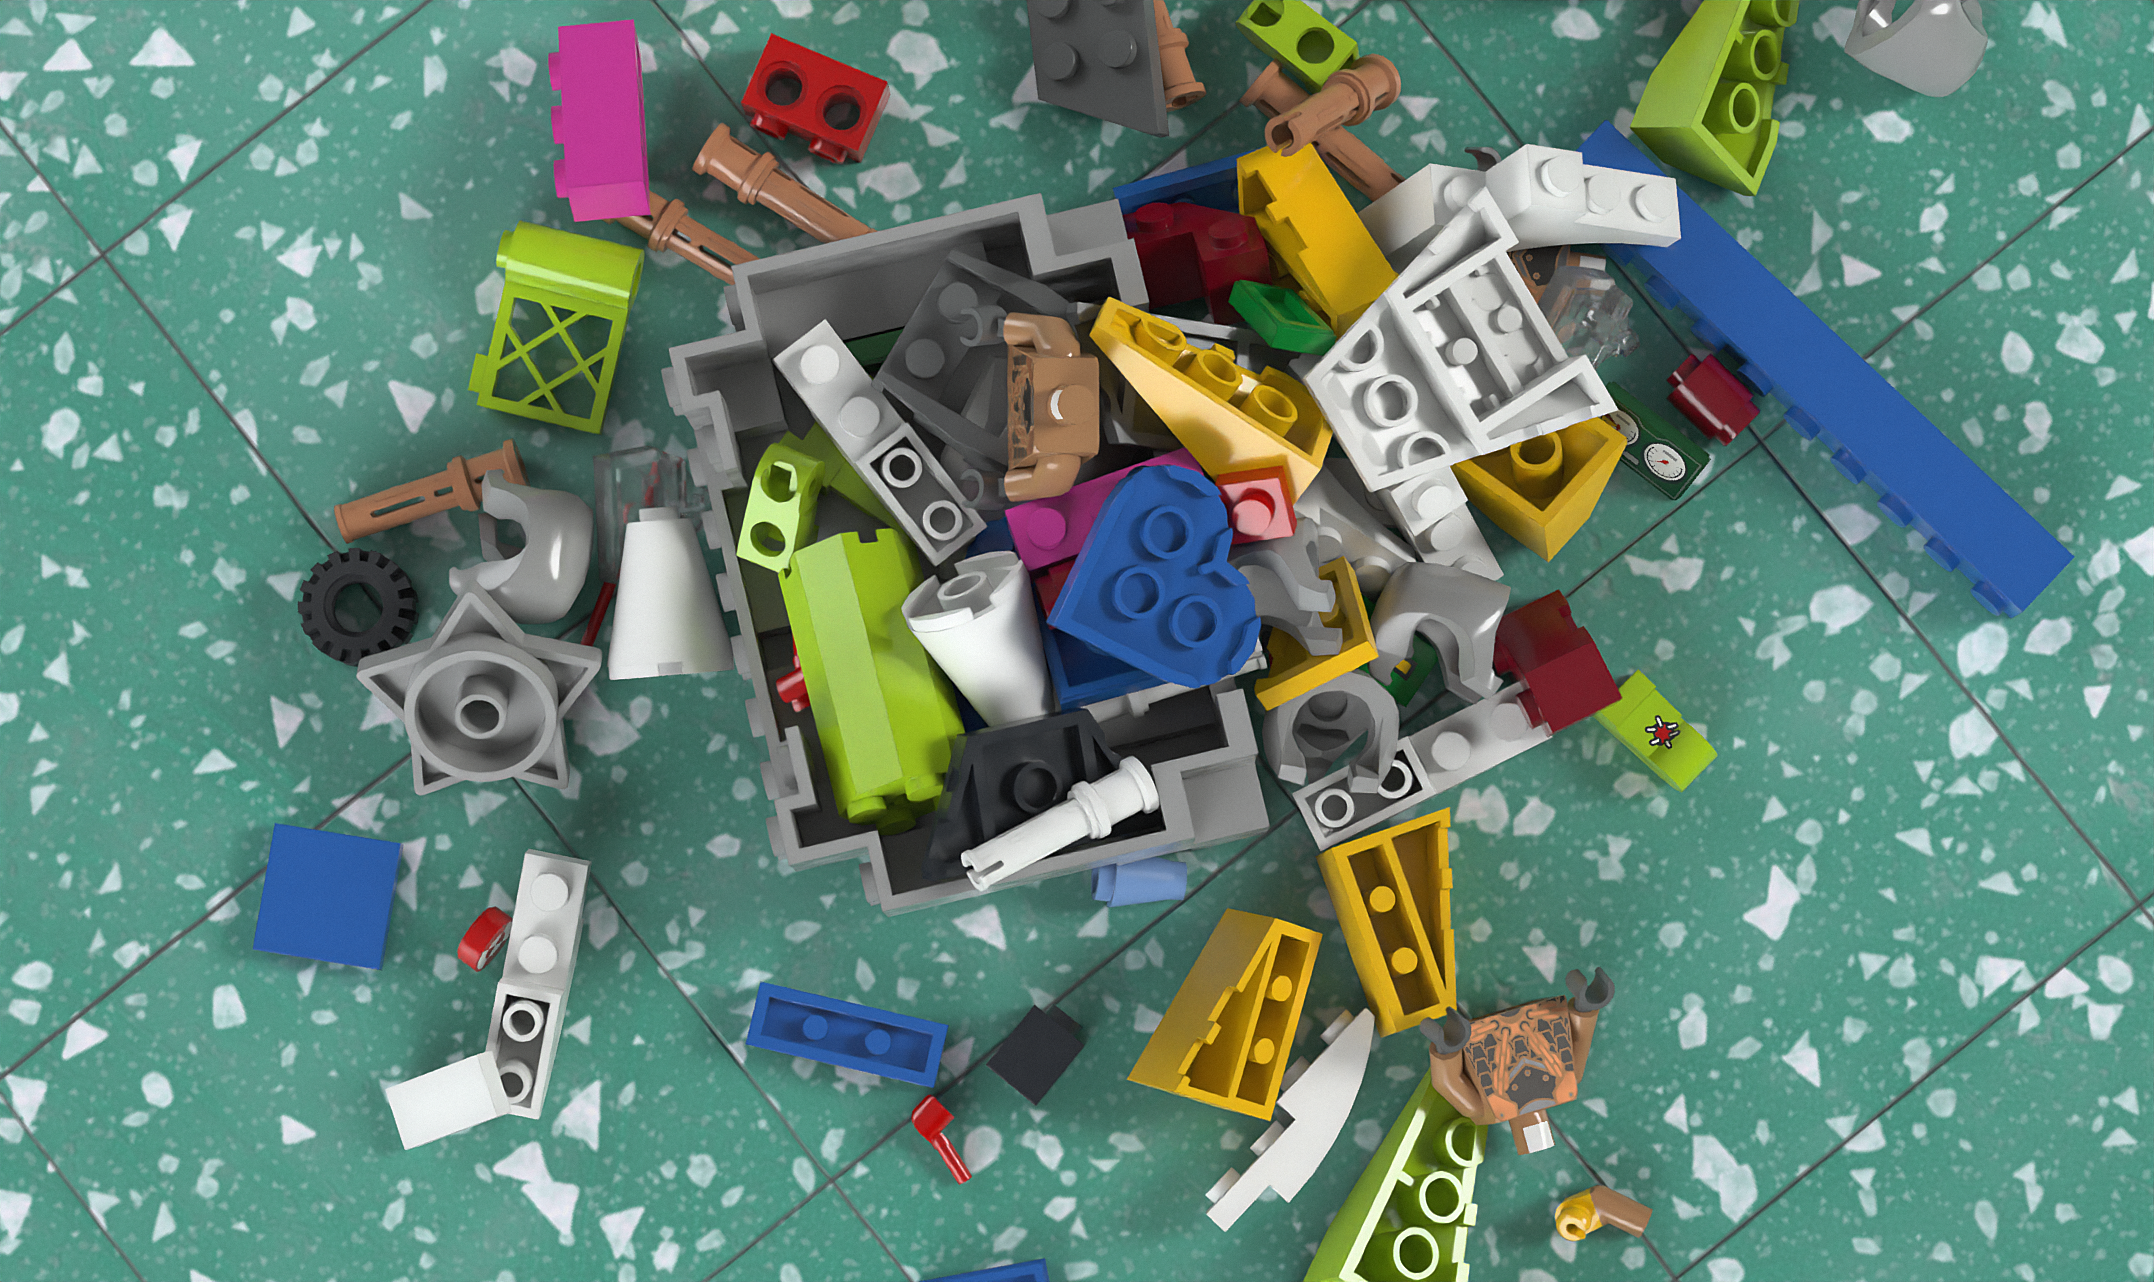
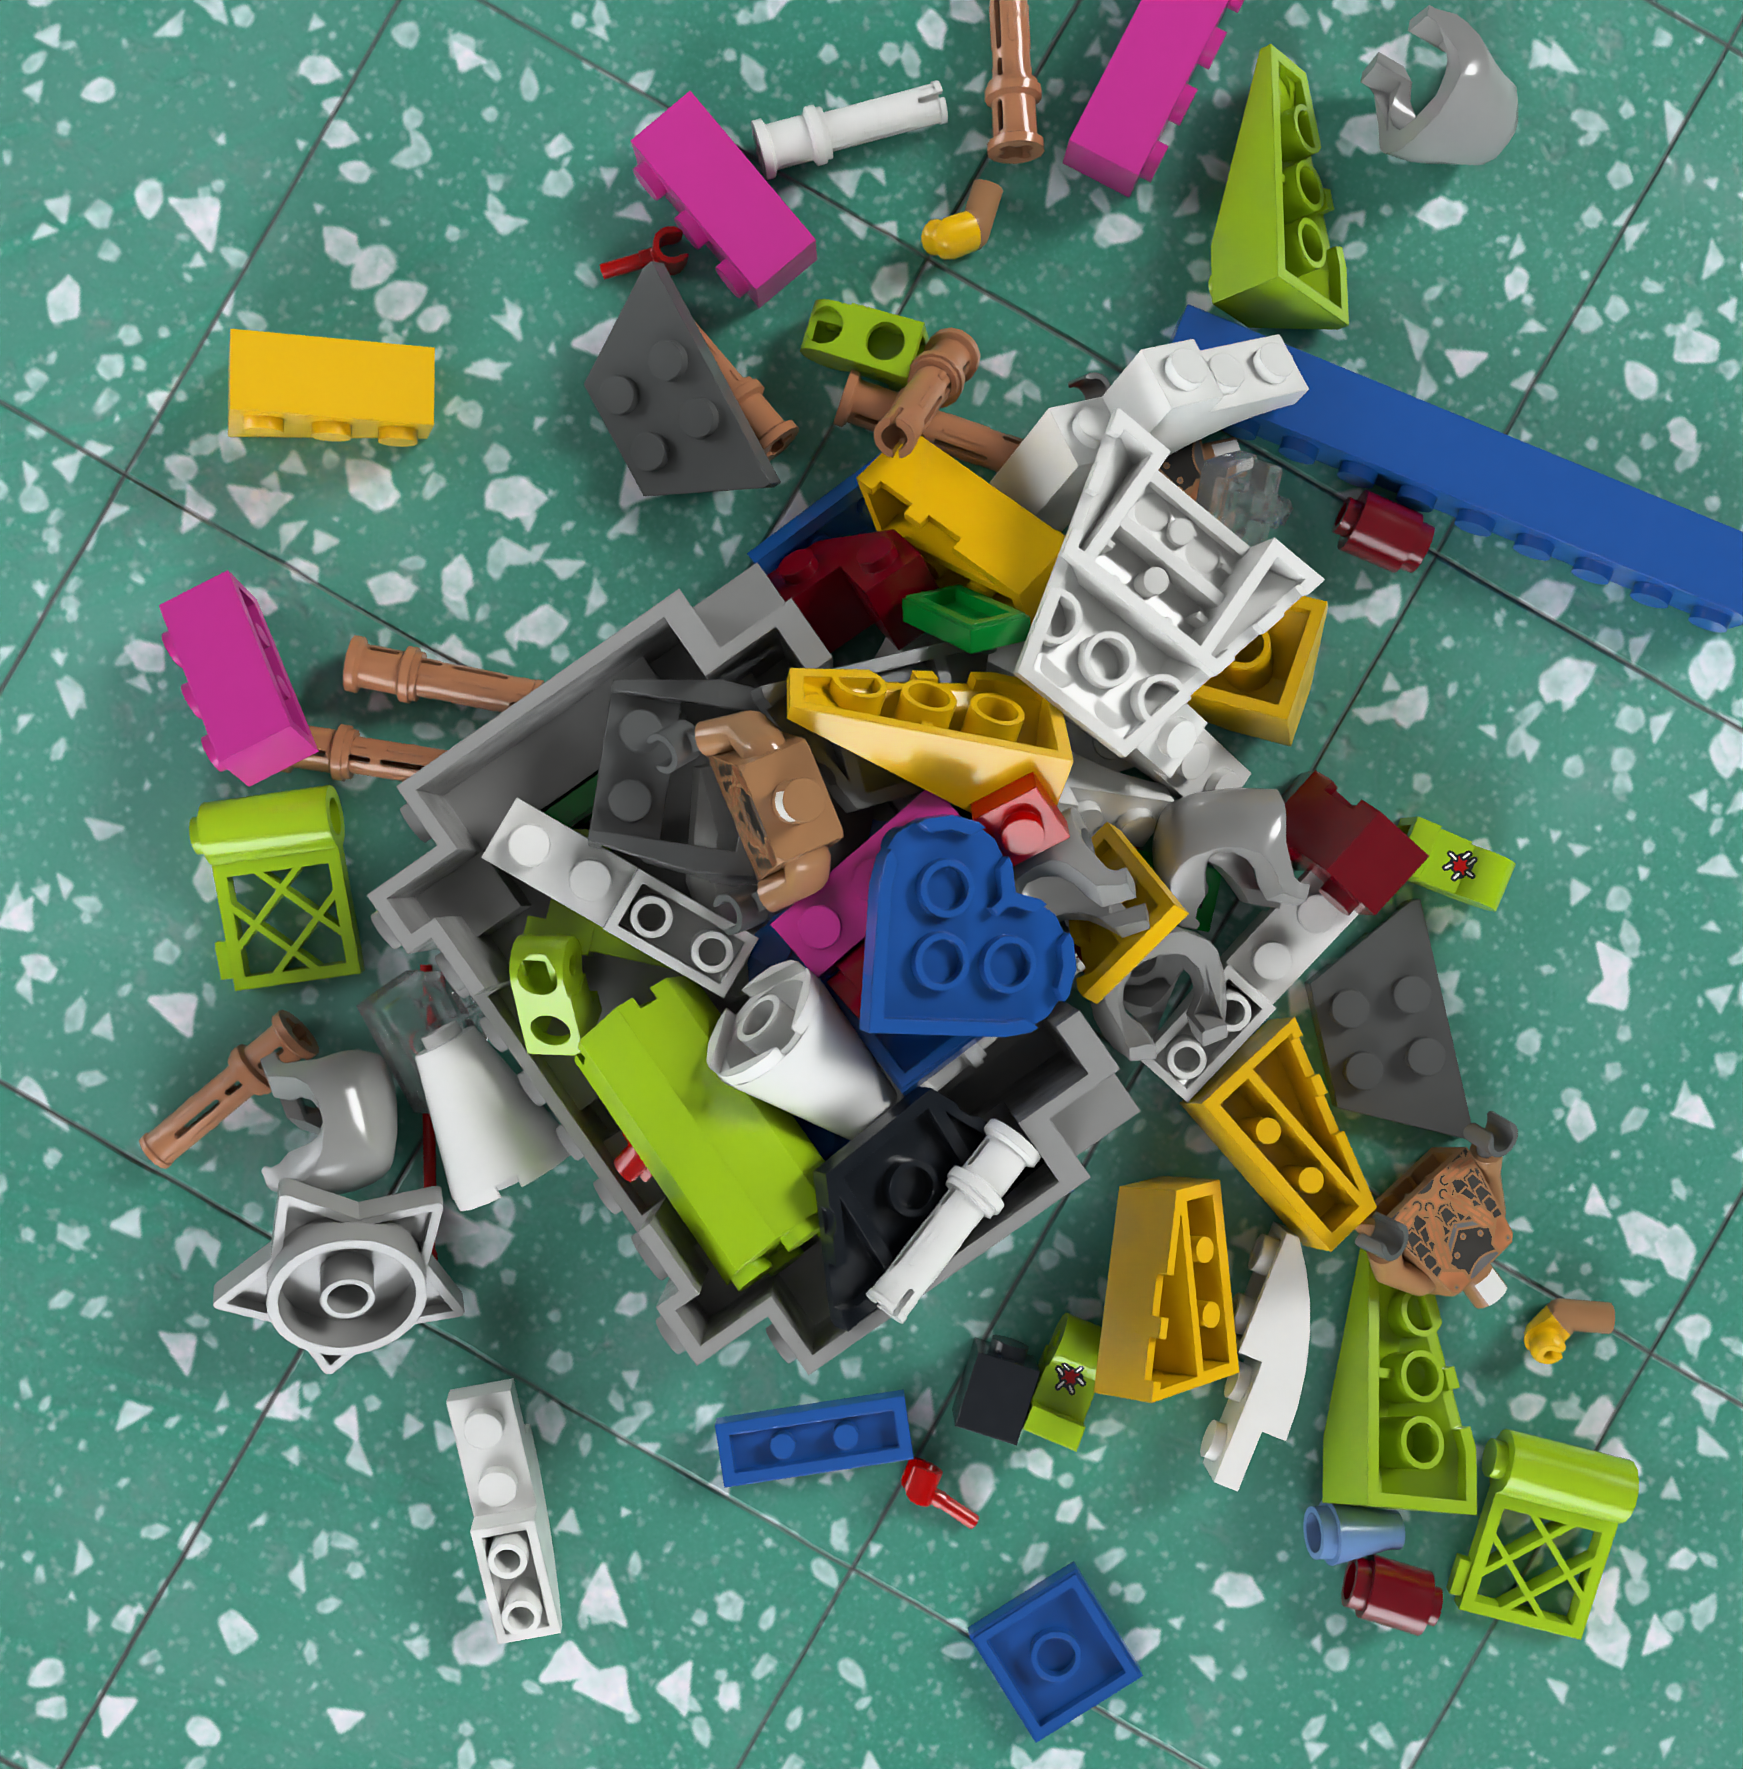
camera: 30 degrees left, 5 degrees up
blue tile [253,823,404,971] -> none
black tyre [298,548,419,667] -> none
white tile [385,1051,511,1150] -> none
red tile [457,906,513,972] -> none
red brick [741,33,891,165] -> none
slope [1598,381,1711,501] -> none
none -> lime leg [1022,1312,1102,1452]
none -> dark grey wing [1304,899,1471,1139]

